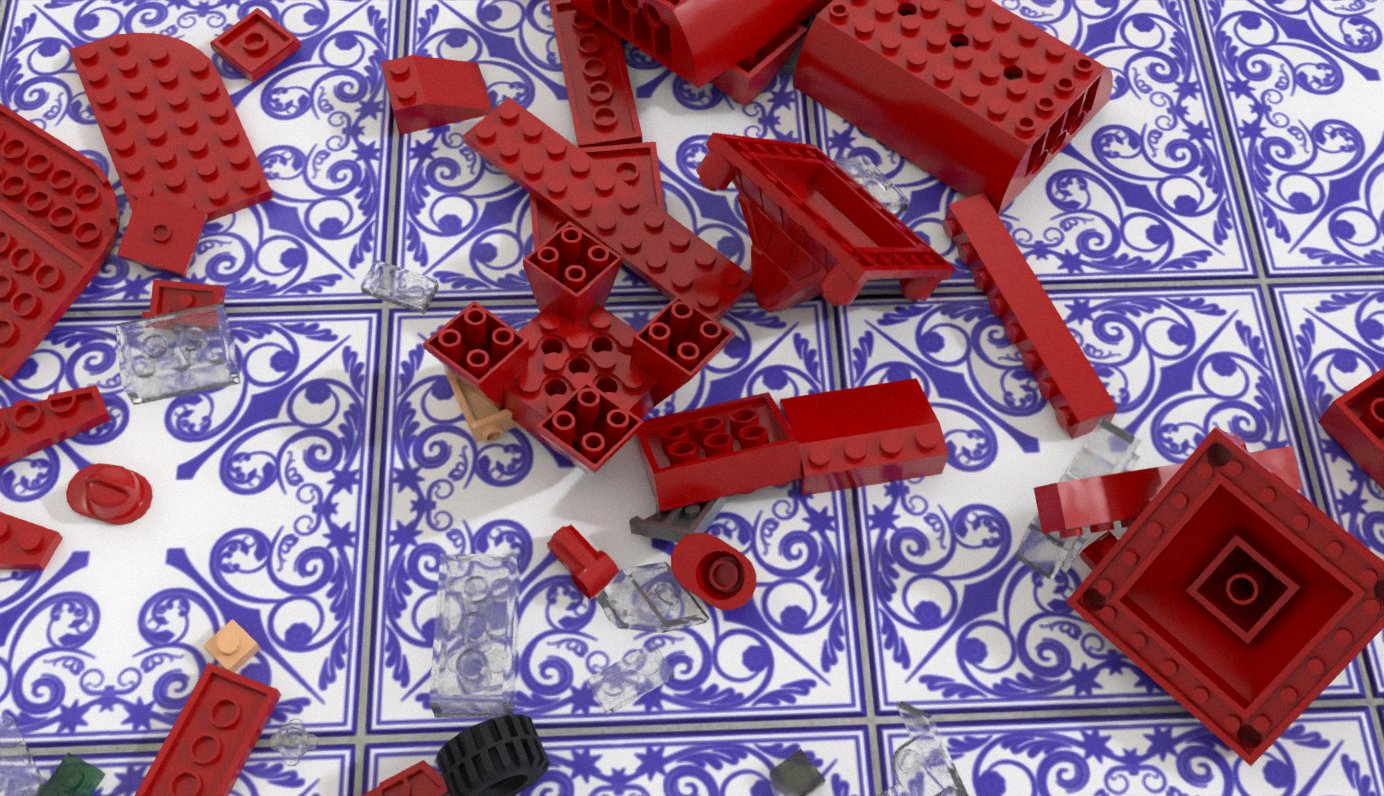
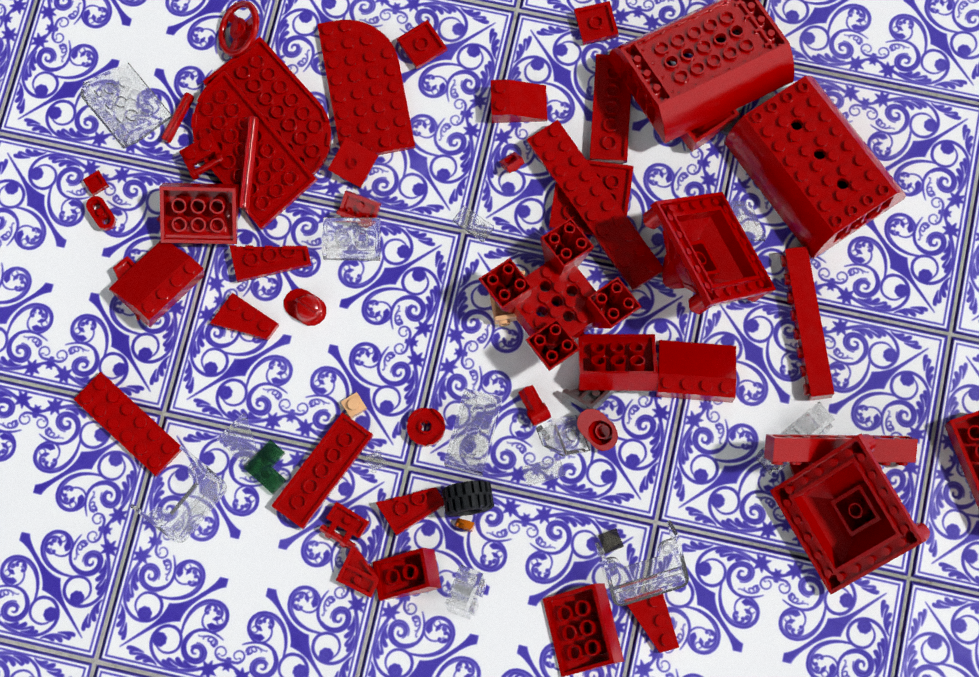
camera: 20 degrees right, 15 degrees up
none -> red plate [407,408,446,447]
none -> red plate [499,152,525,173]

